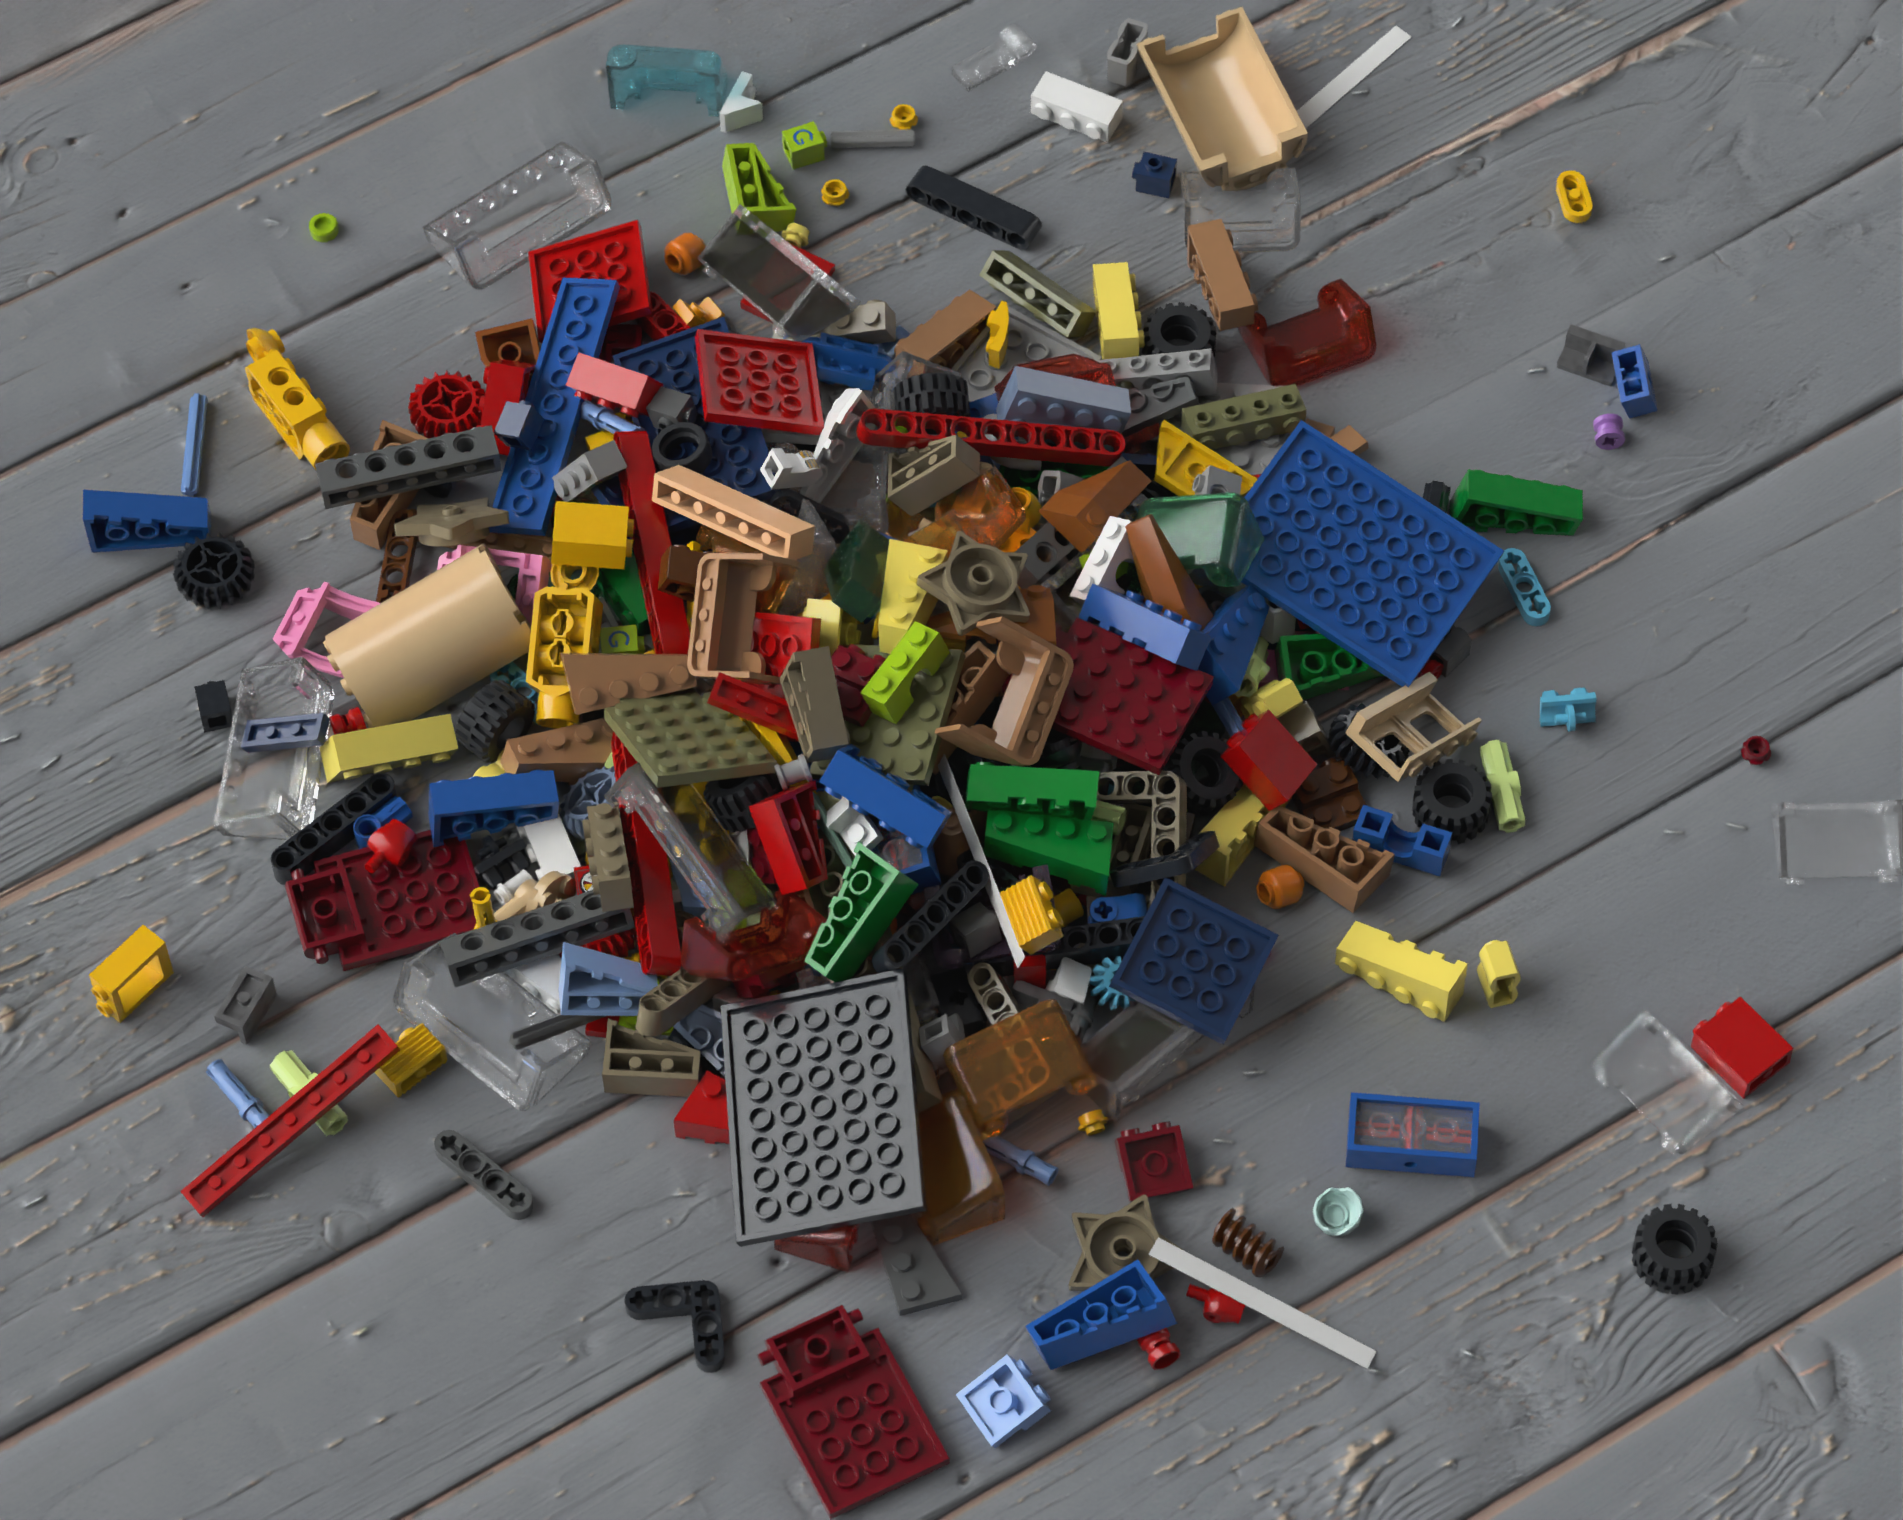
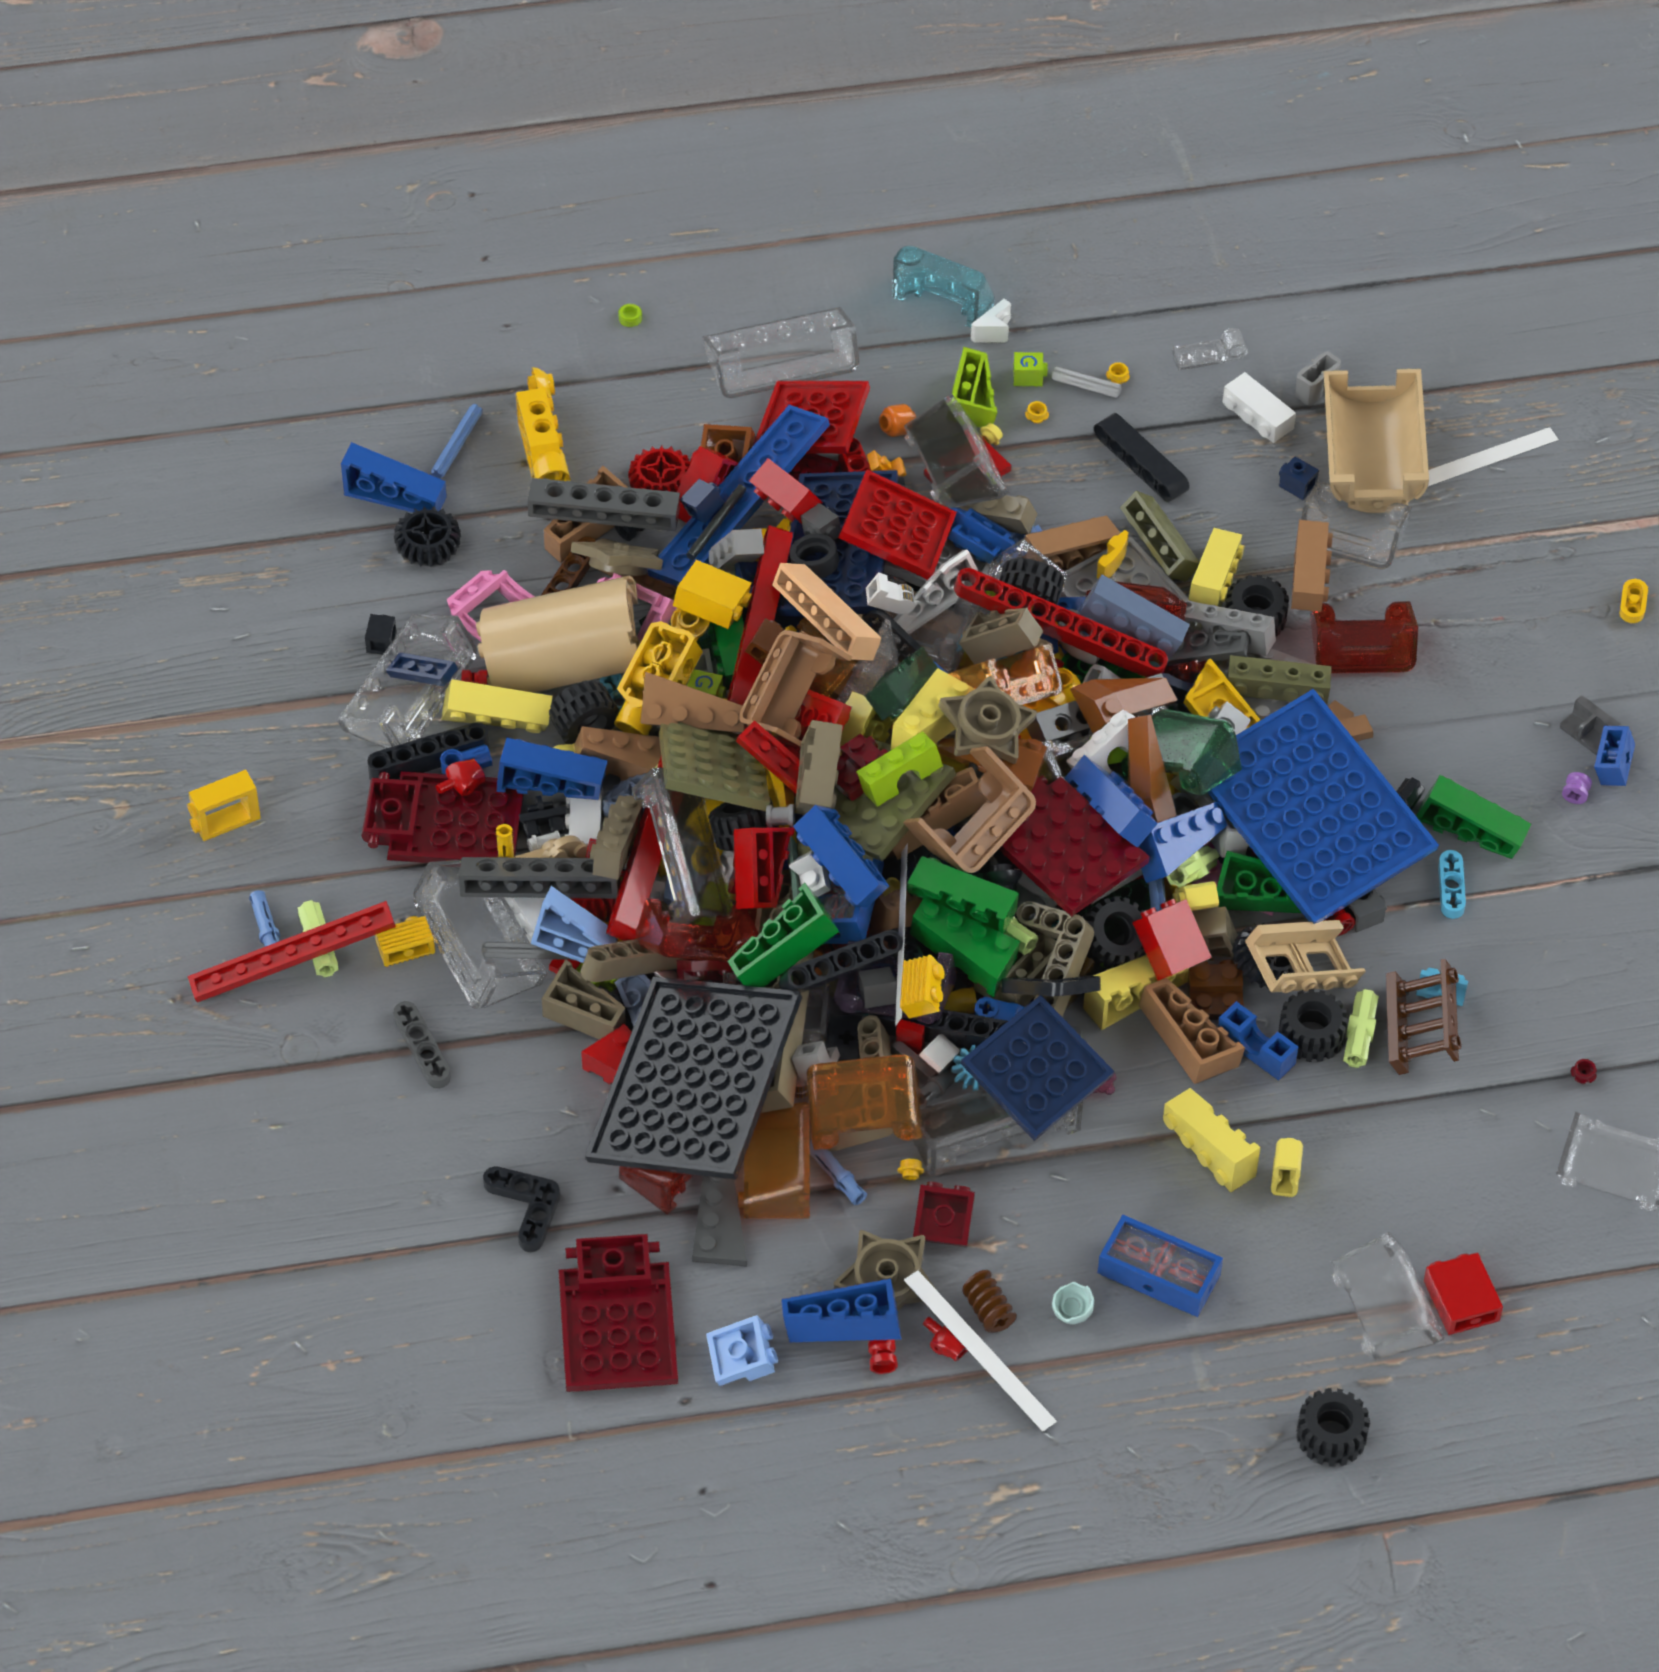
camera: 20 degrees right, 5 degrees down
flat silver panel [214,966,277,1045] -> none
medium blue pin [580,401,645,434] -> none
orange head [1256,865,1304,909] -> none
none -> pearl dark grey bar [686,484,746,560]
none -> reddish brown fence [1386,959,1462,1075]

